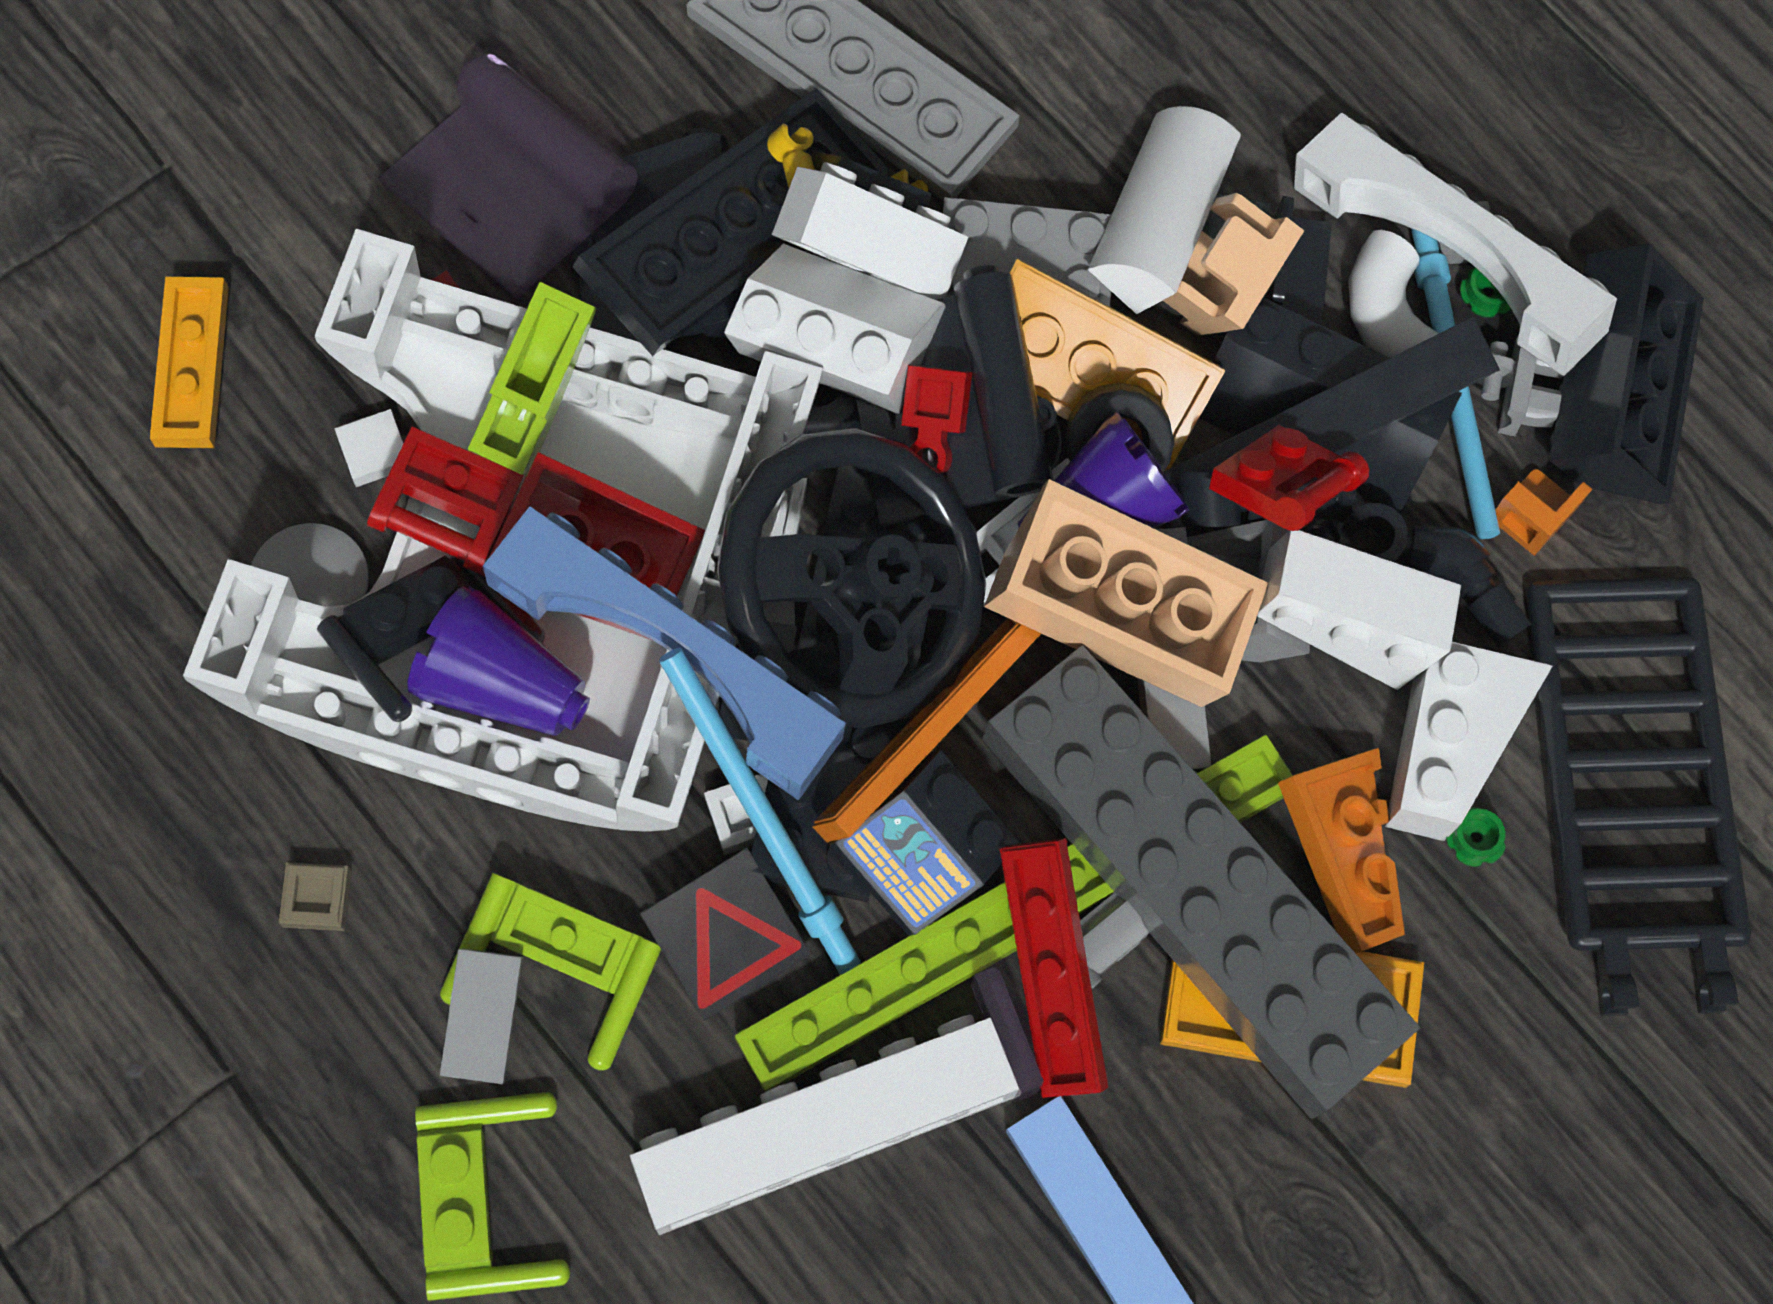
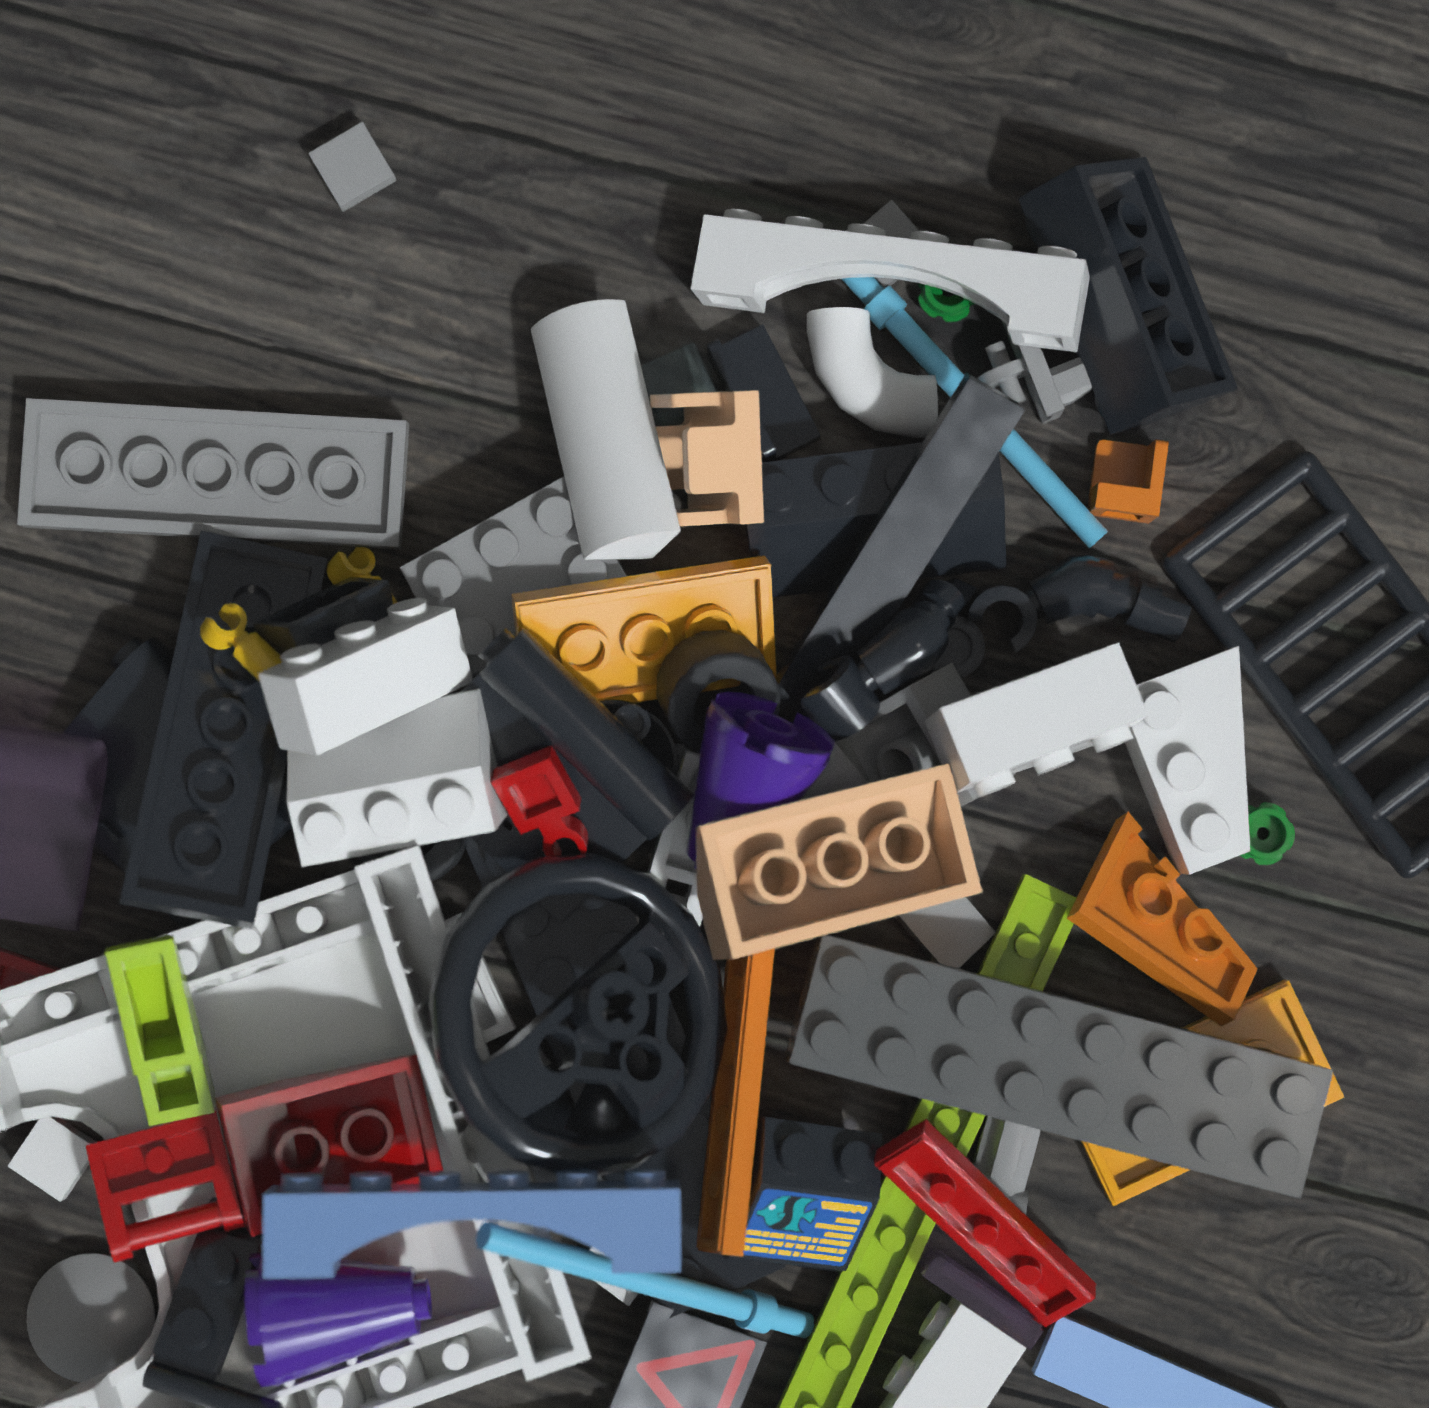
camera: 25 degrees left, 15 degrees up
red plate [1209,425,1369,531] -> none

